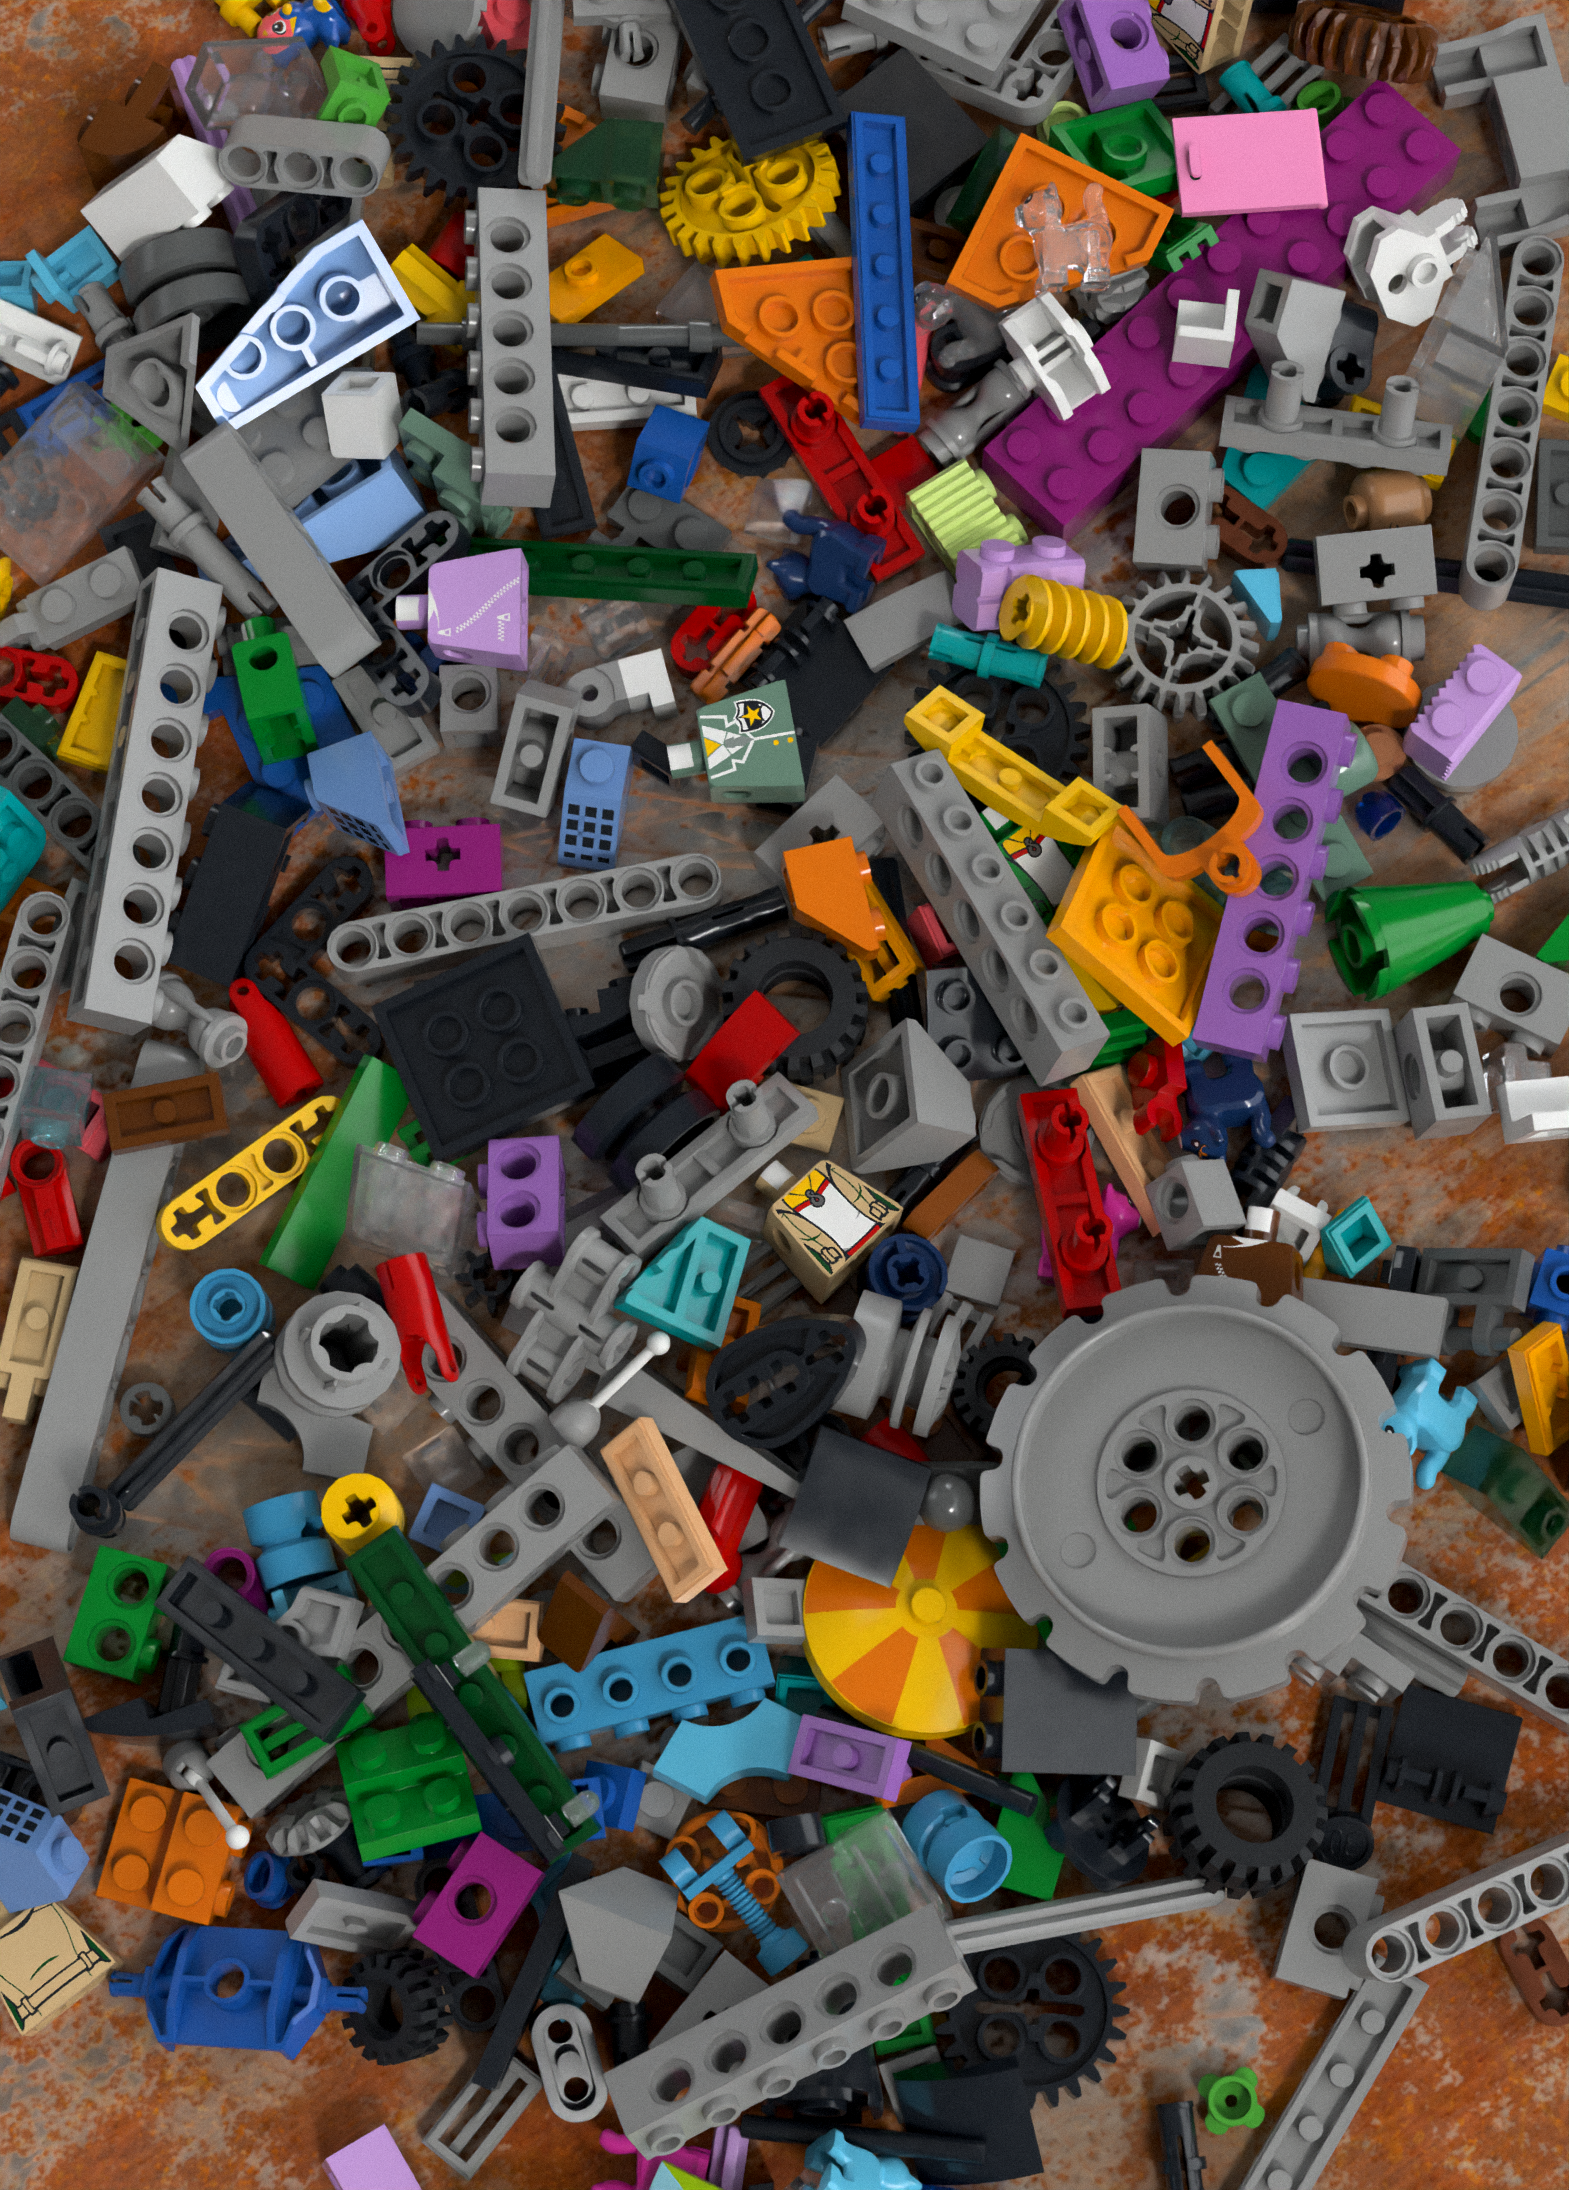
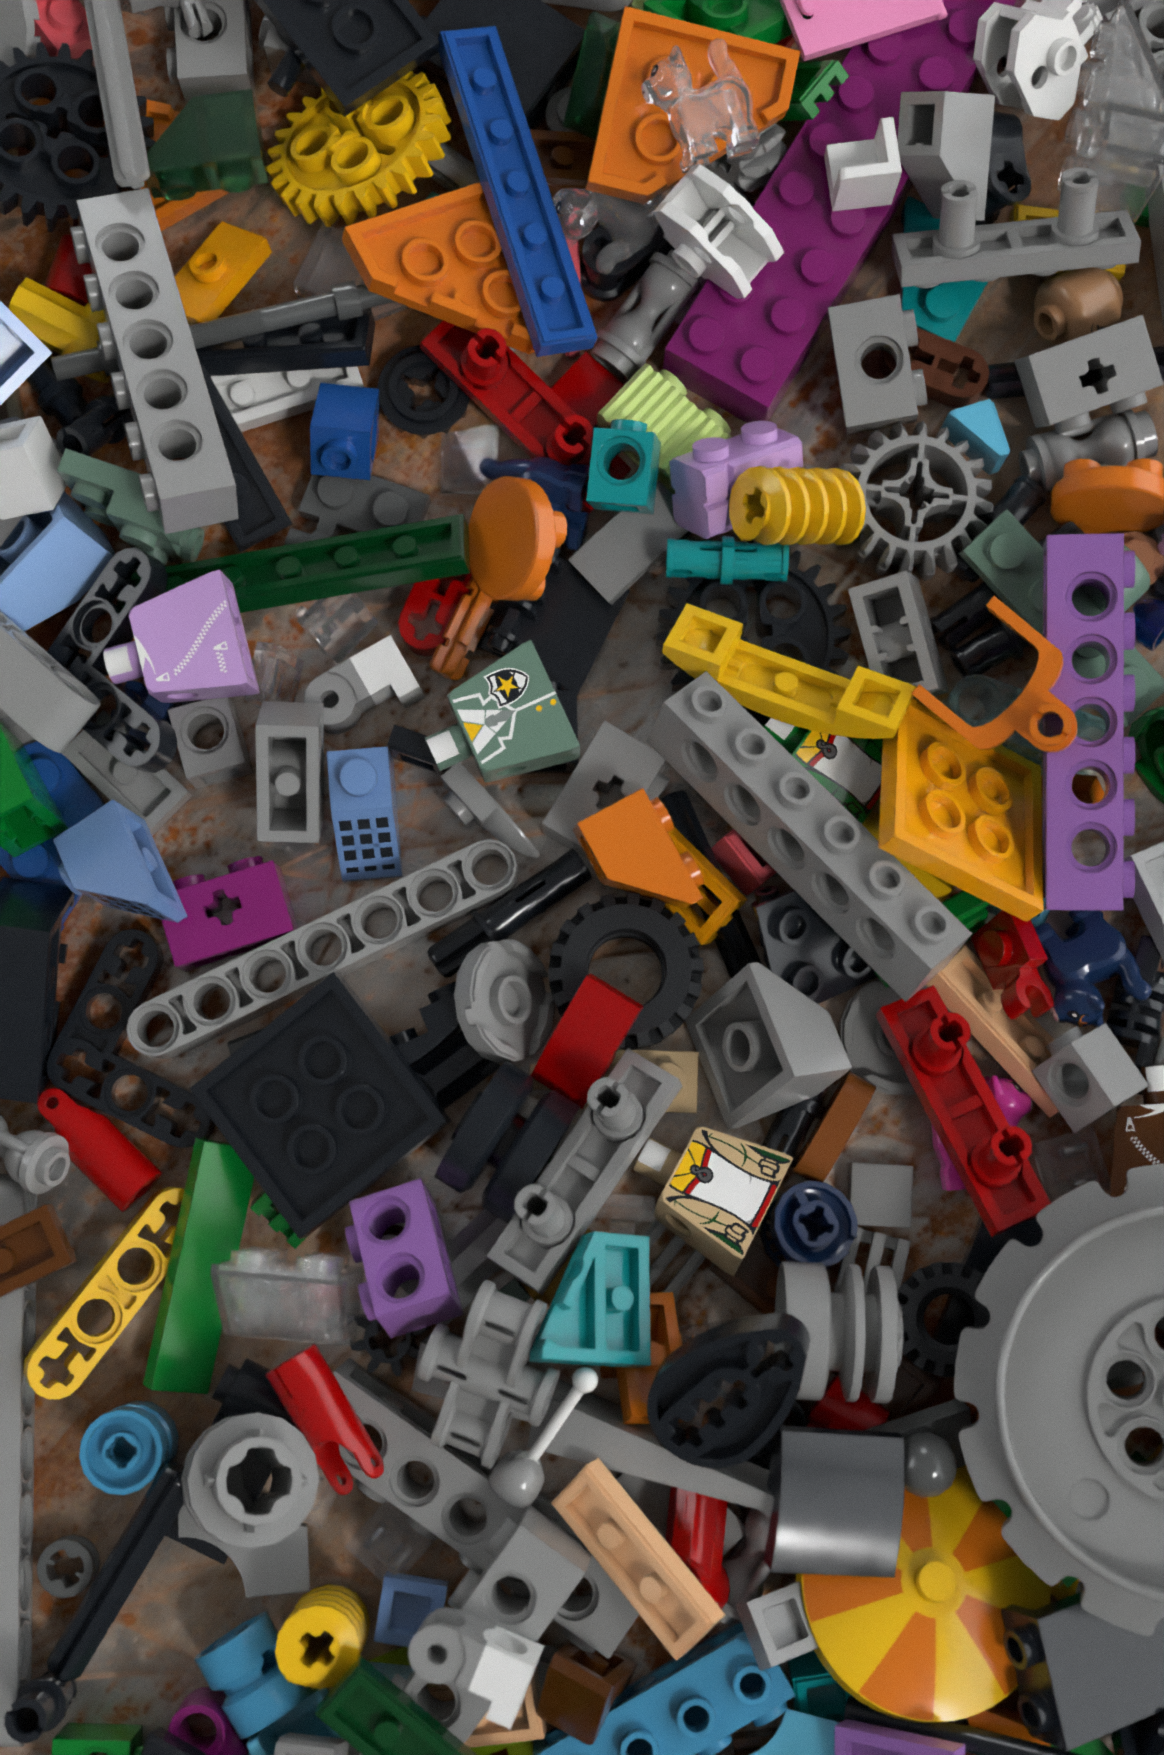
camera: 20 degrees left, 5 degrees up
none -> leg [408,1607,544,1730]
none -> light grey plate [441,762,541,858]
none -> orange tile [468,476,567,601]
none -> teal brick [586,419,661,515]

